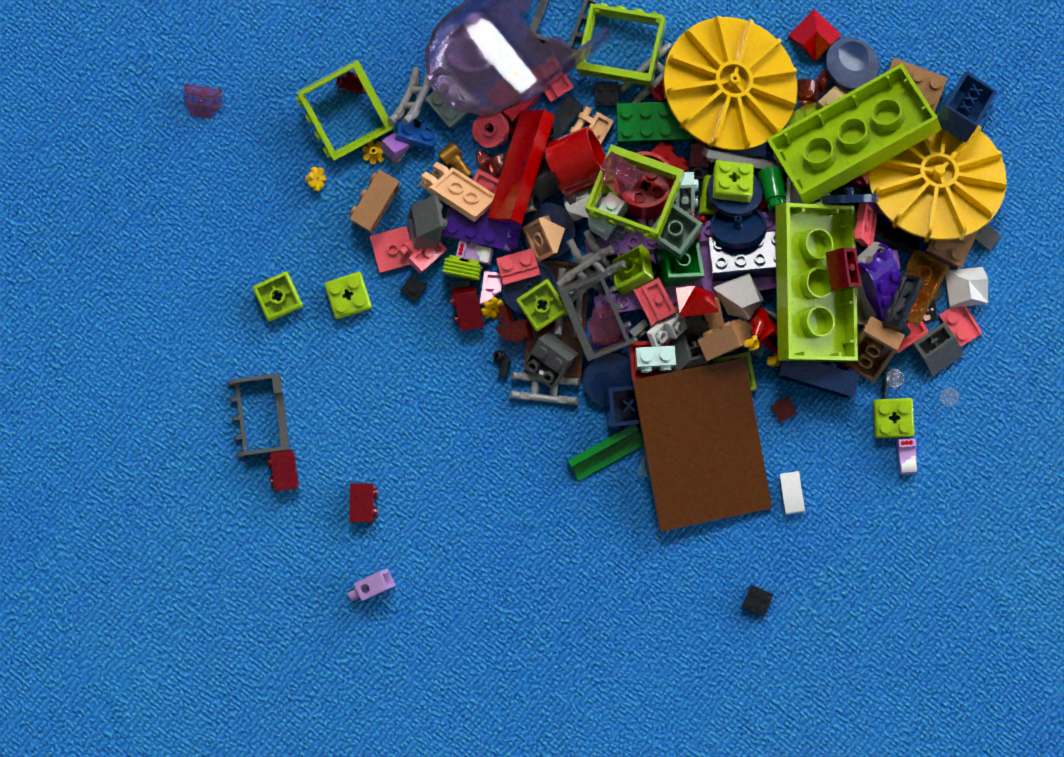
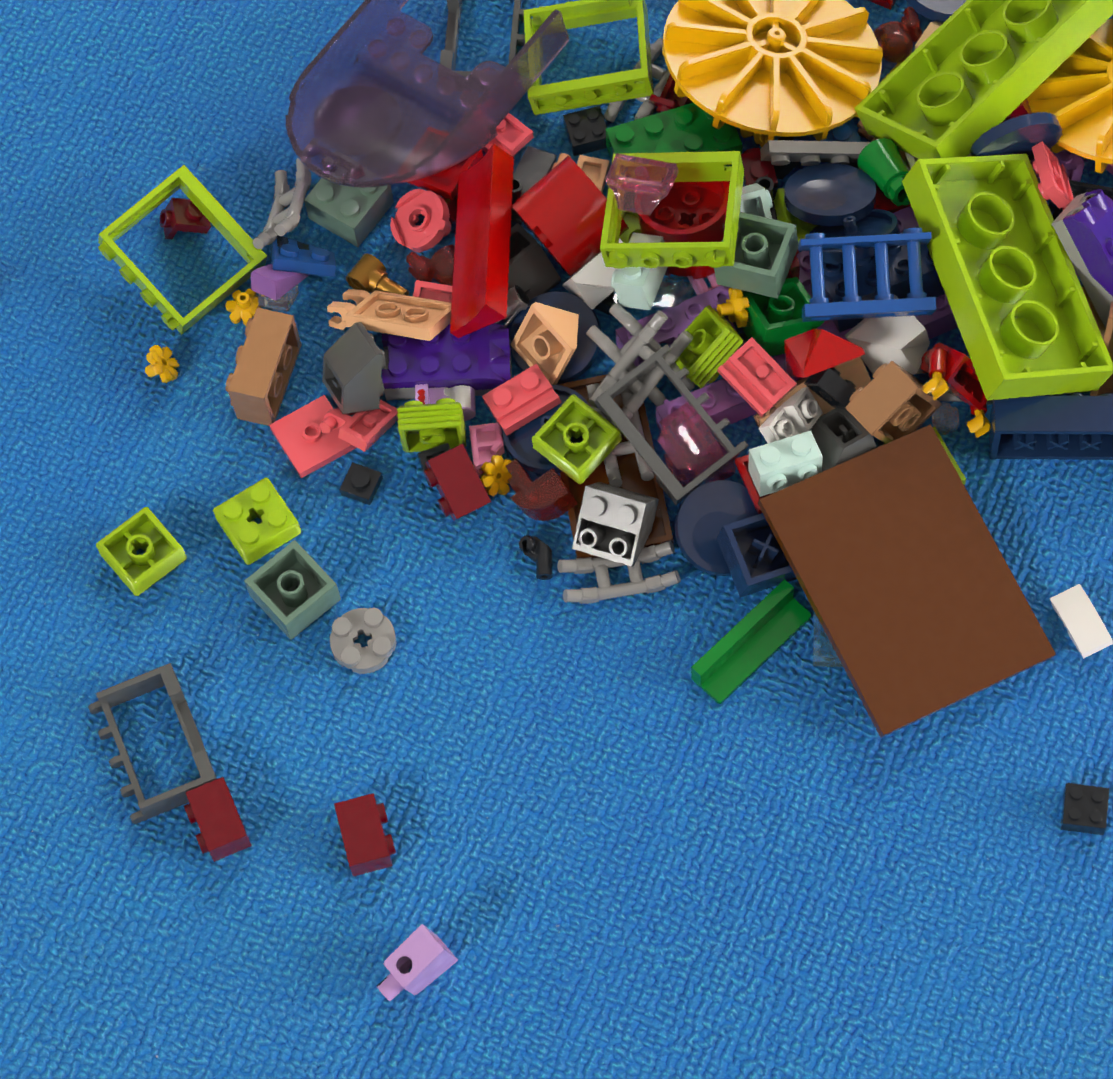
camera: 10 degrees left, 20 degrees down
light grey plate [629,319,649,338] -> none
lime brick [713,160,754,203] -> none
clear red plate [771,396,797,422] -> none
dark red brick [826,248,862,291] -> none
none -> sand green brick [244,540,341,640]
none -> light grey plate [330,608,397,674]
none -> yellow plant [717,288,750,328]
none -> blue fence [798,228,936,322]

